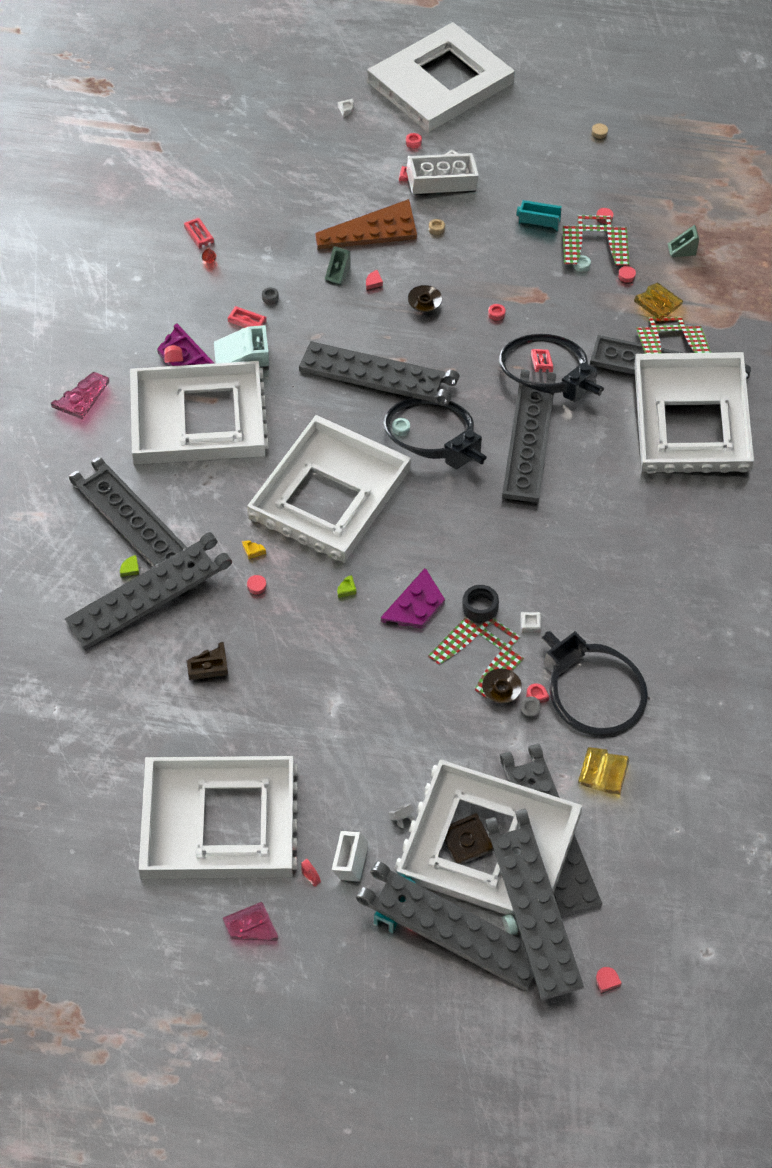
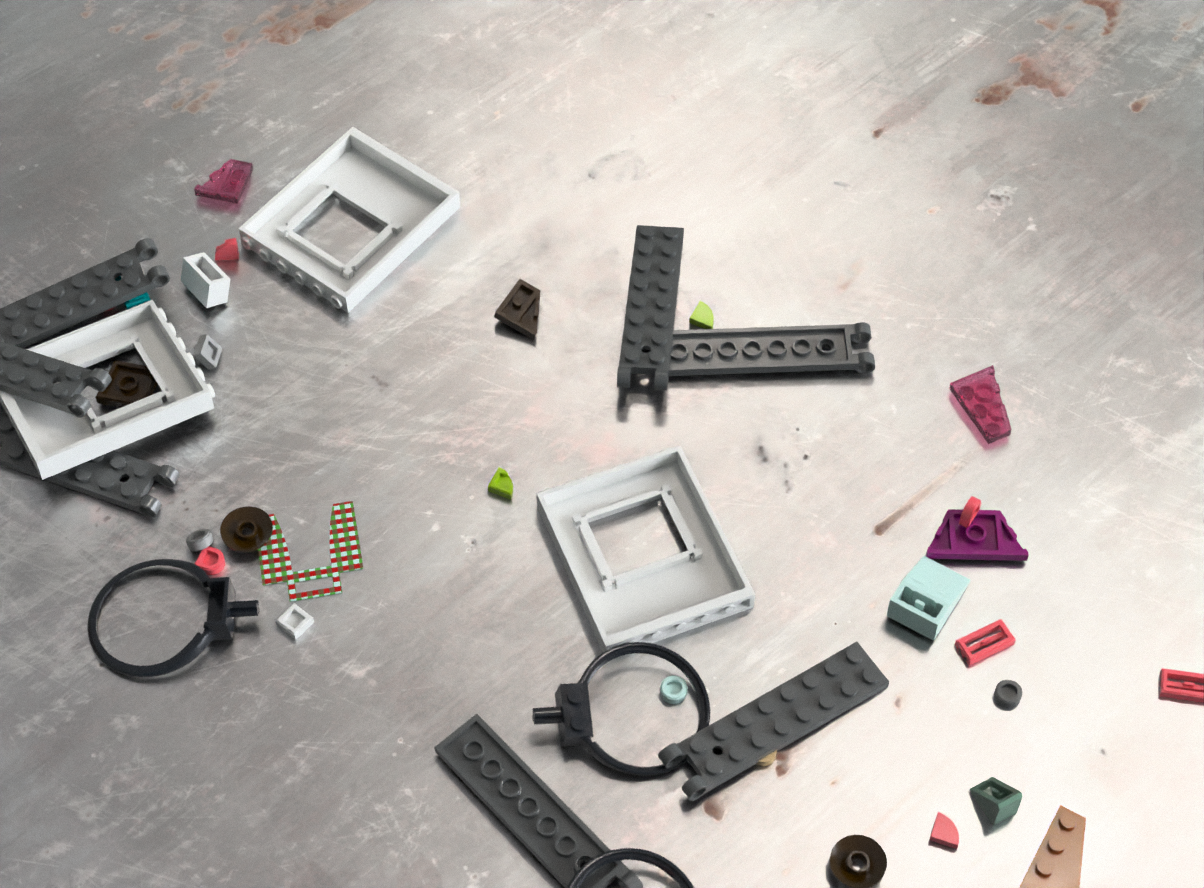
camera: 130 degrees right, 0 degrees up
white panel [130,361,268,465] -> none
clear red hinge [202,248,217,263] -> none
yellow tile [242,540,266,559] -> none
coral tile [247,575,266,595] -> none
magenta wing [380,568,445,629] -> none
black tyre [462,585,499,622] -> none
clear yellow slope [578,747,630,795] -> none

